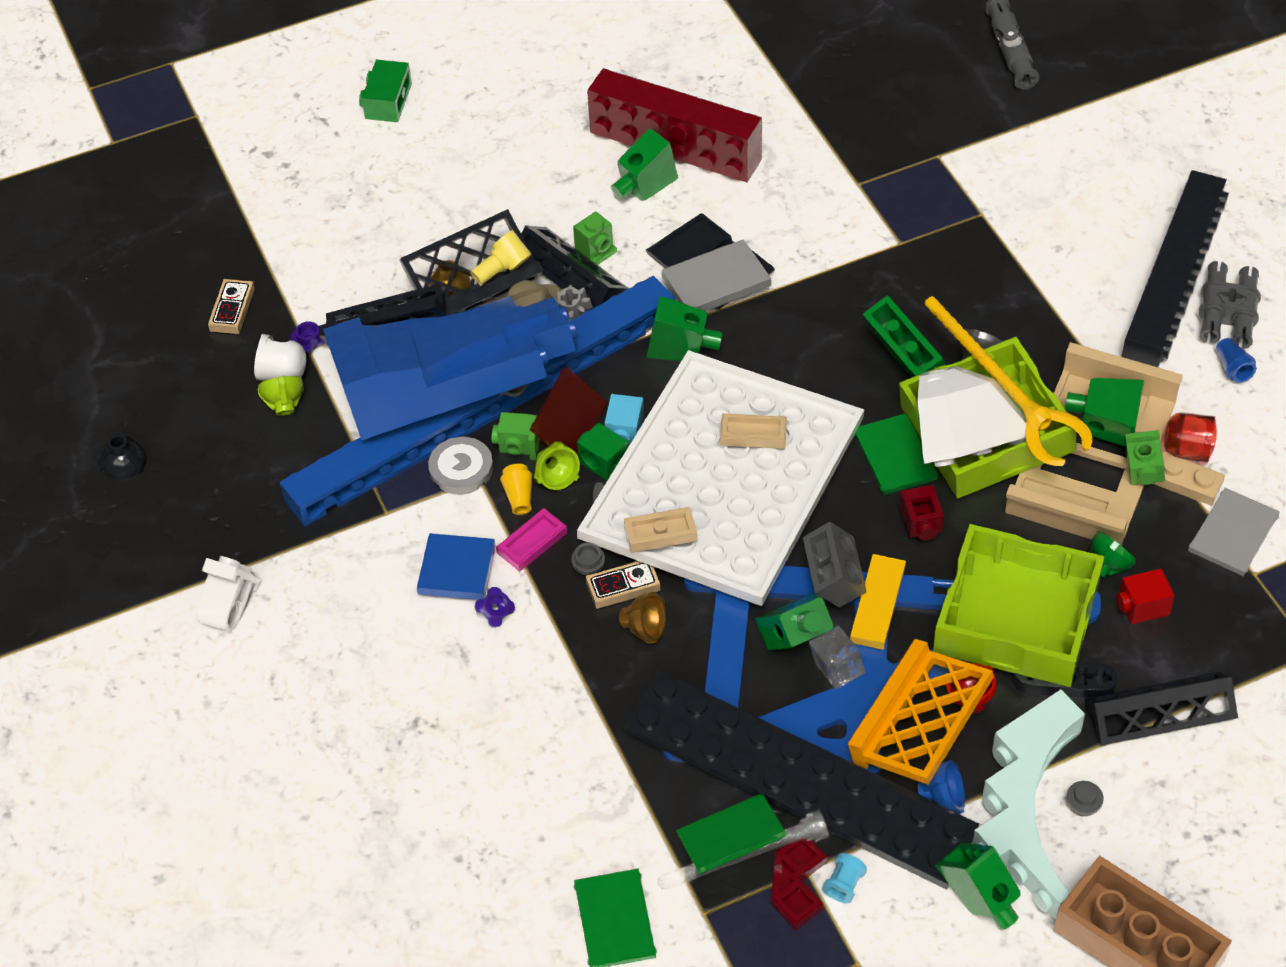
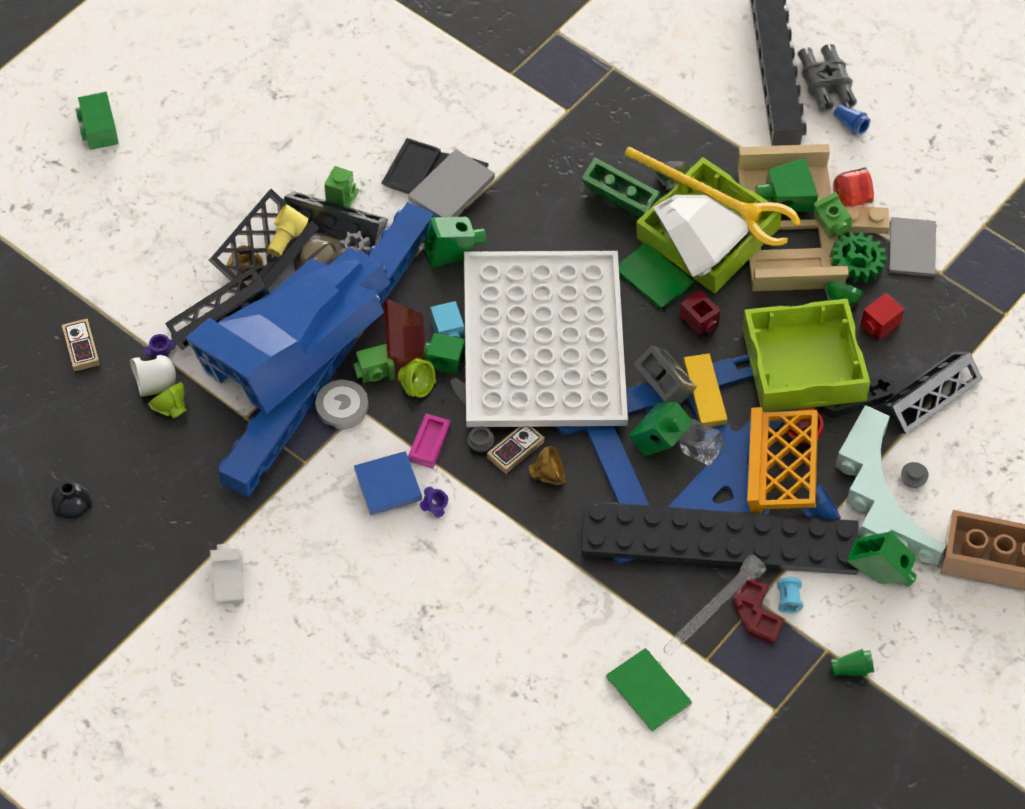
camera: 30 degrees left, 5 degrees up
yellow cone [500,464,533,515] -> none
dark red brick [587,68,762,183] -> none
green torso [611,128,678,201] -> none
tan plate [624,507,697,553] -> none
green piece [676,794,787,875] -> none
tan tile [720,413,787,449] -> none
none -> green gear [830,231,887,283]

